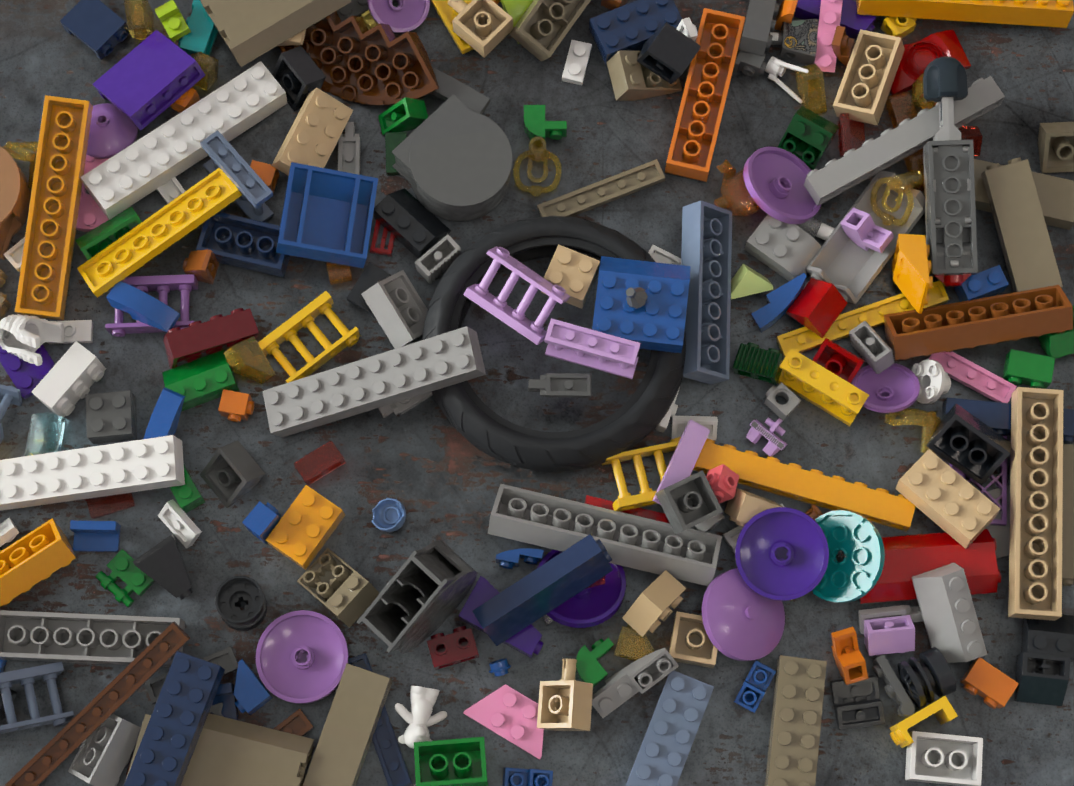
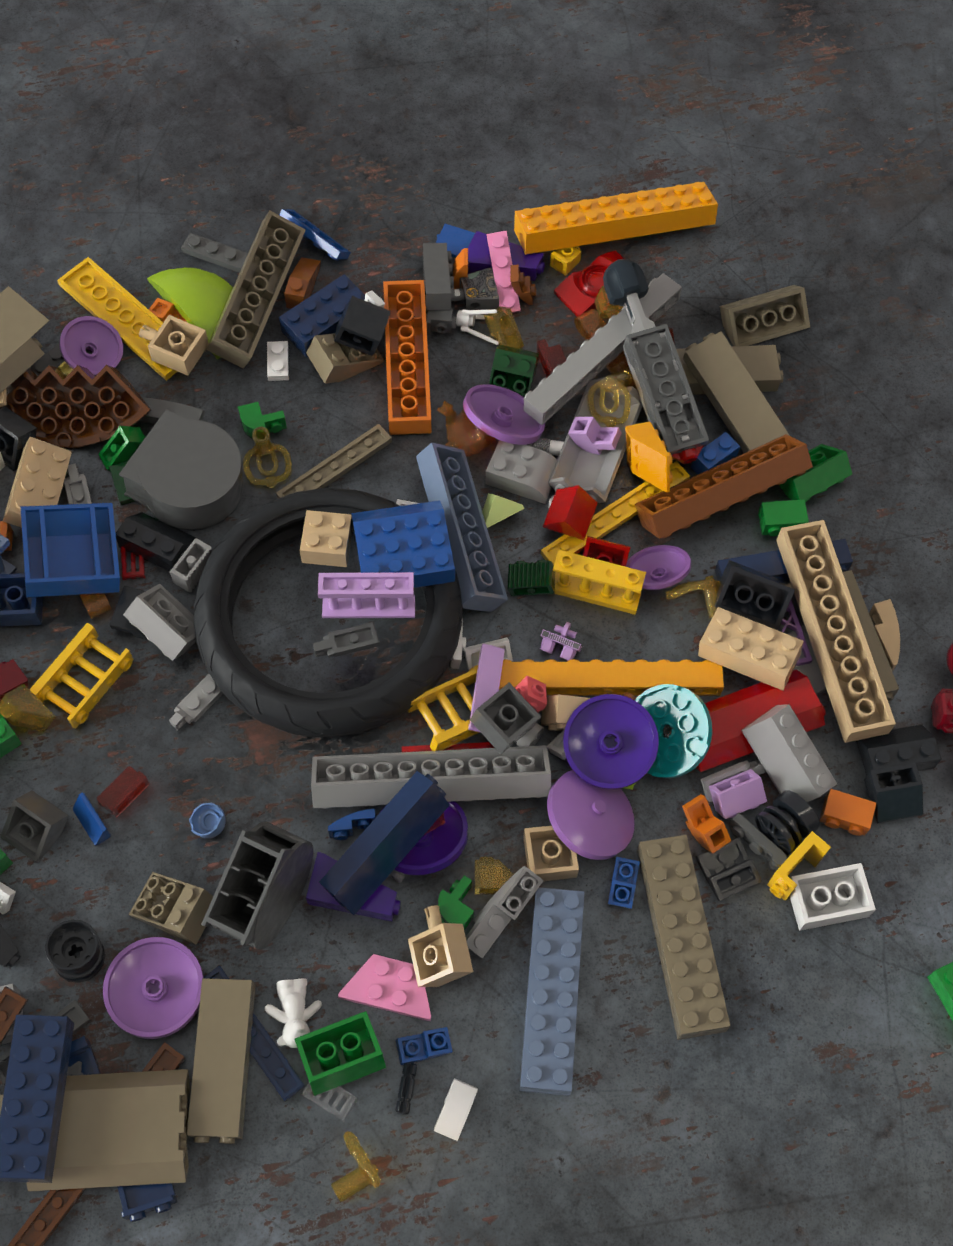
camera: 20 degrees left, 10 degrees down
orange brick [218,389,254,422] -> none
blue slope [234,659,273,715] -> none
blue brick [242,501,281,544] -> none
light grey brick [262,326,486,437] -> none
light orange brick [266,485,345,570] -> none
dark red brick [427,626,479,670] -> none
lavender fence [463,246,570,345] -> none
blue plate [489,658,511,677] -> none
tan brick [622,570,686,637] -> none
dark grey rock [626,287,648,309] -> none
blue slope [751,273,807,333] -> none
light grey brick [764,382,801,421] -> none
tan brick [833,29,905,126] -> none
light grey brick [849,321,895,374] -> none
white plate [912,359,951,404] -> none
bright pink plate [929,351,1017,403] -> none
none -> blue slope [73,792,110,845]

